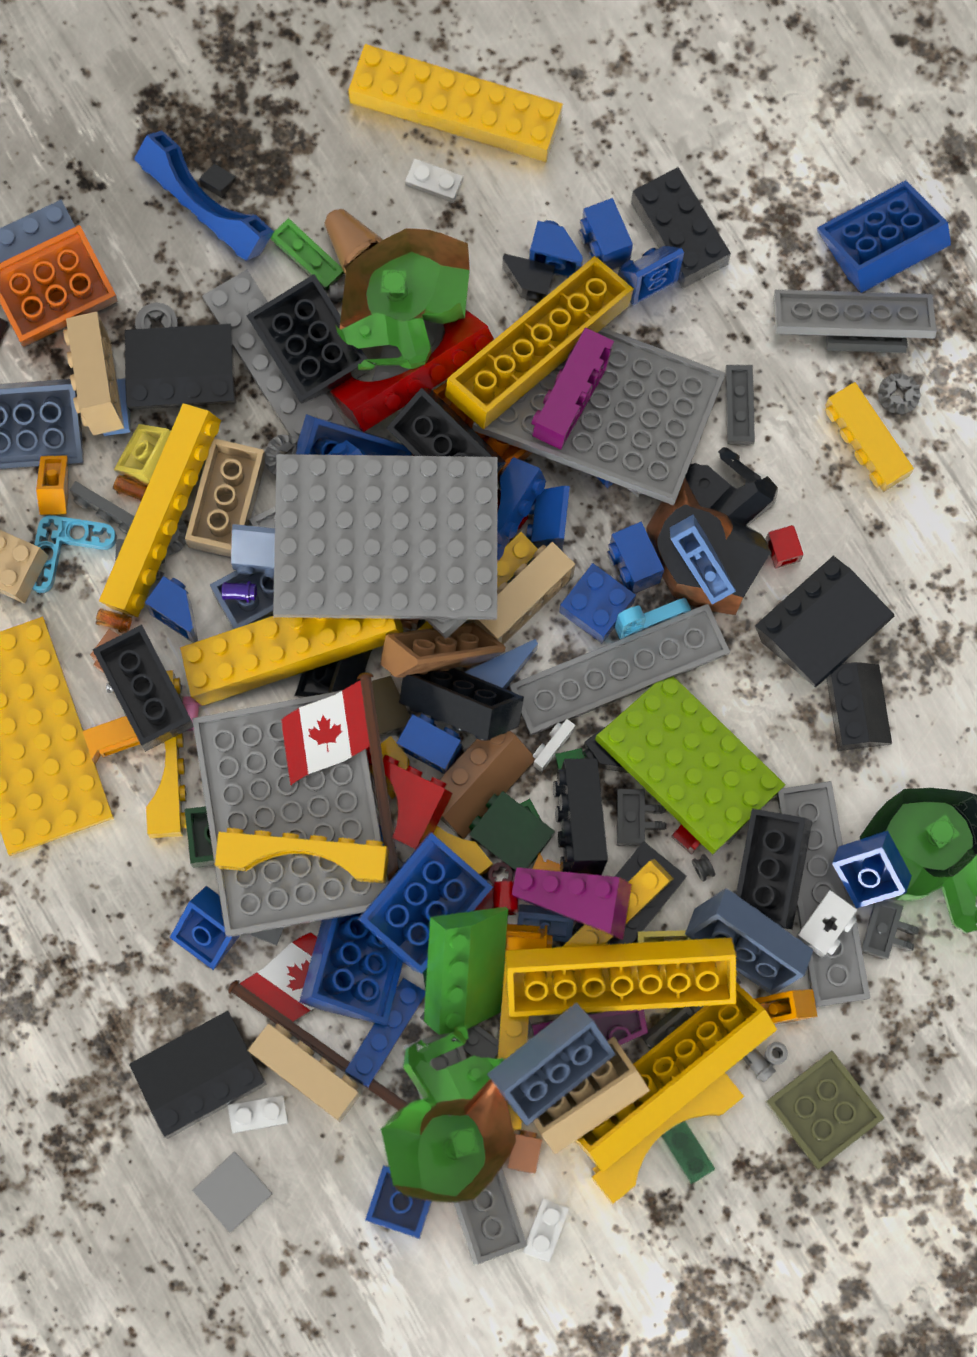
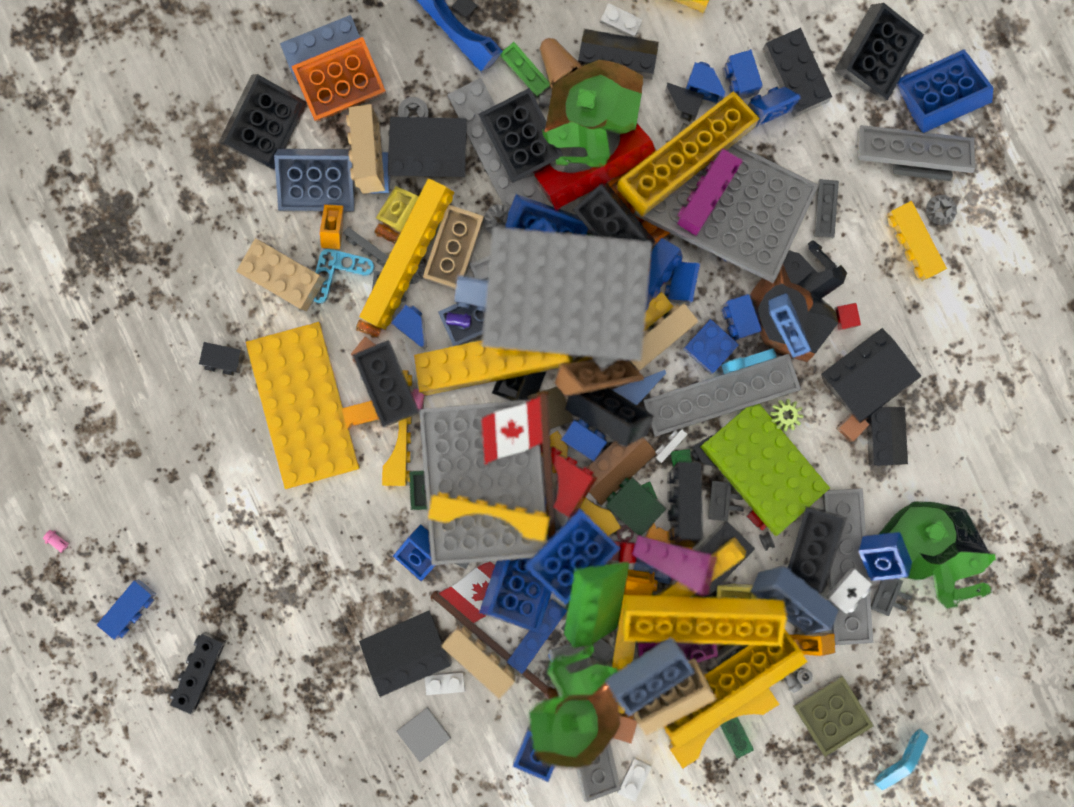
camera: 10 degrees right, 10 degrees up
none -> black slope [578,29,659,80]
none -> yellowish green gear [770,399,803,431]
none -> black slope [835,3,924,100]
none -> nougat brick [836,413,869,442]
none -> medium azure beam [874,729,929,790]

